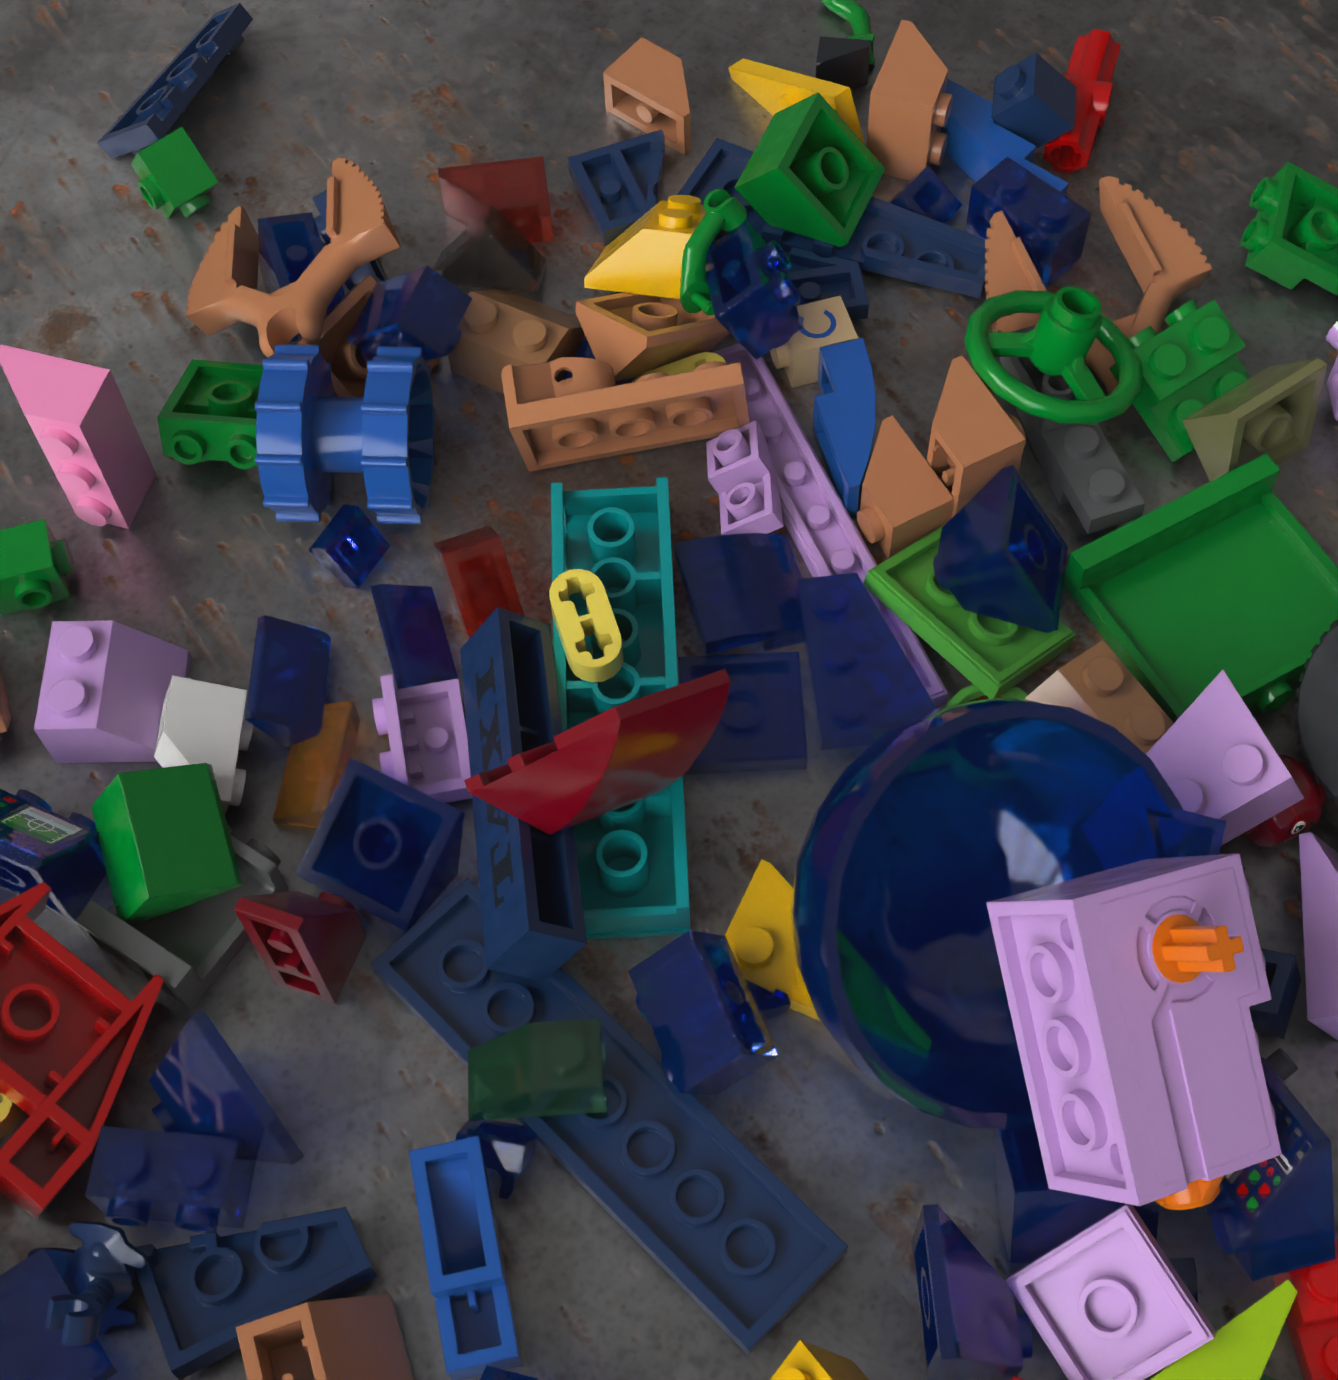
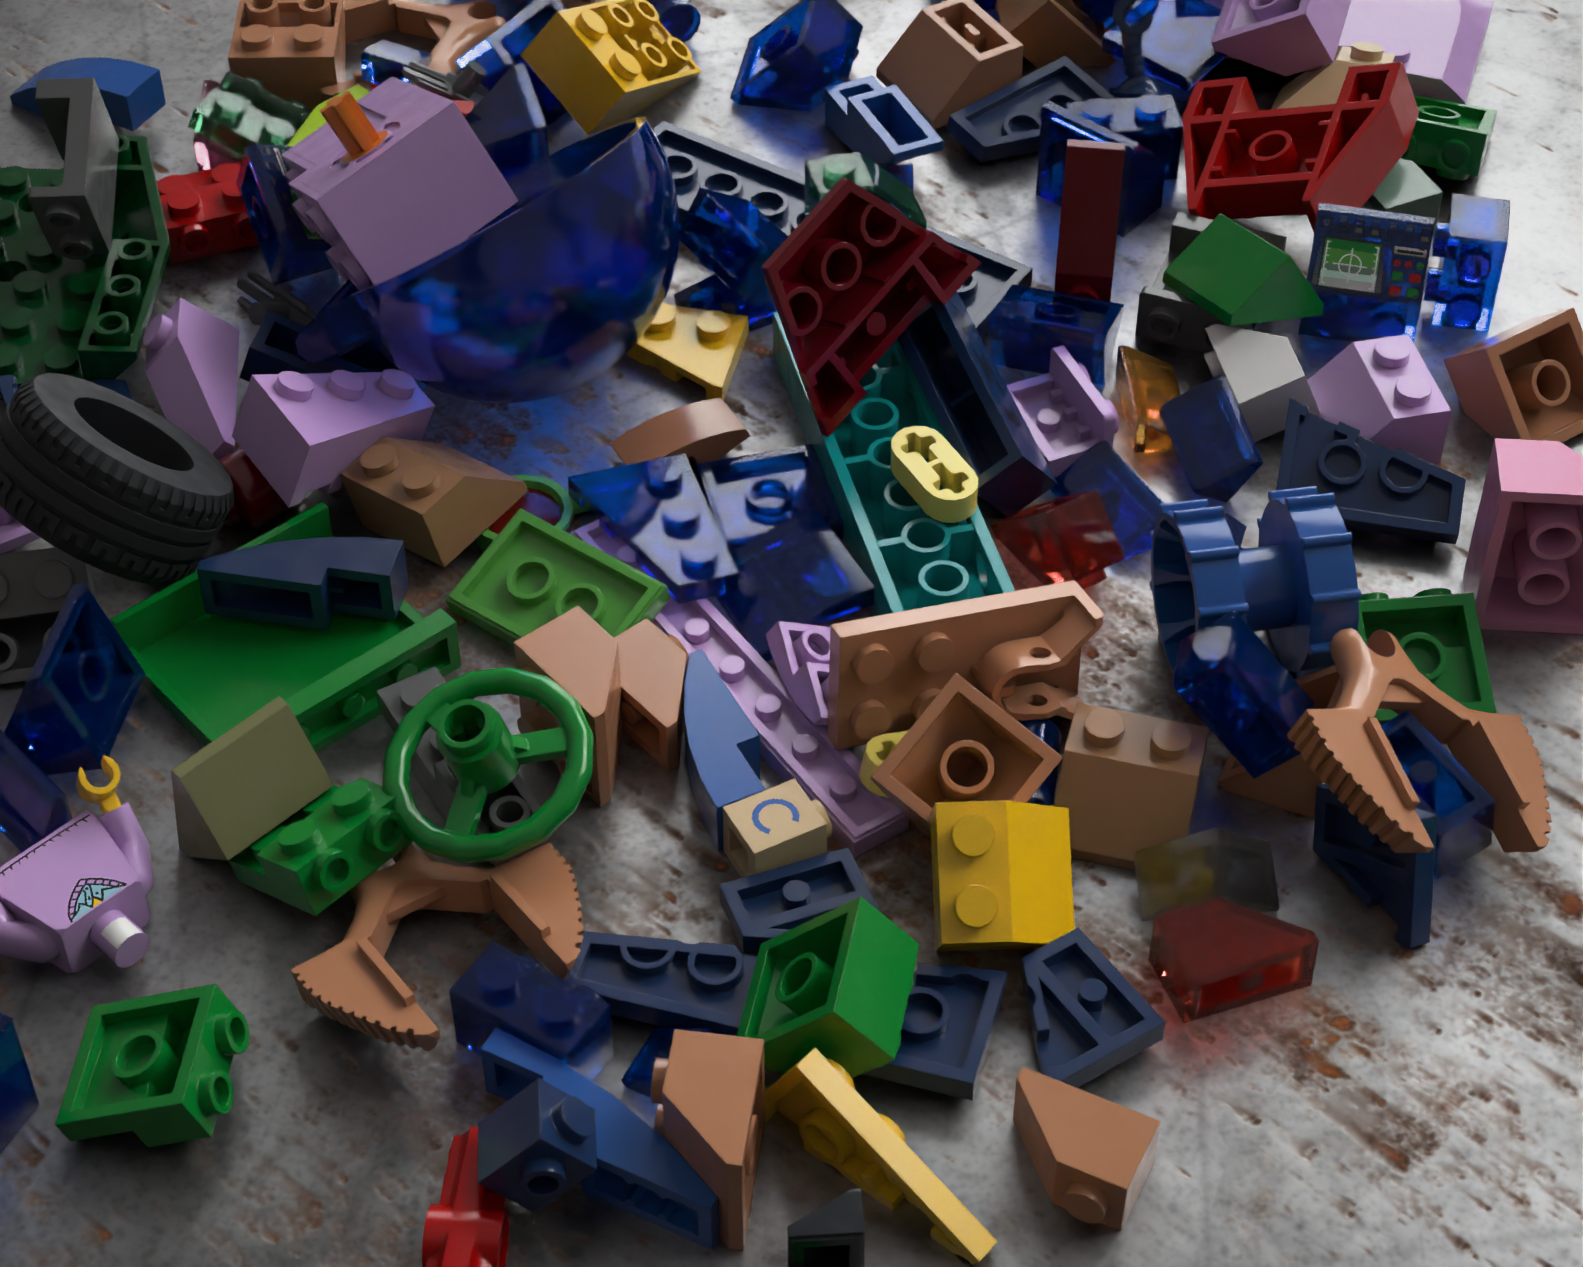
camera: 165 degrees right, 15 degrees down
green piece [680,189,747,316] -> none
clear blue brick [706,220,803,360] -> none
clear blue slope [933,465,1068,633] -> none
none -> slope [197,537,409,630]
none -> nougat slope [610,398,750,490]
none -> dark blue wing [1276,398,1466,544]

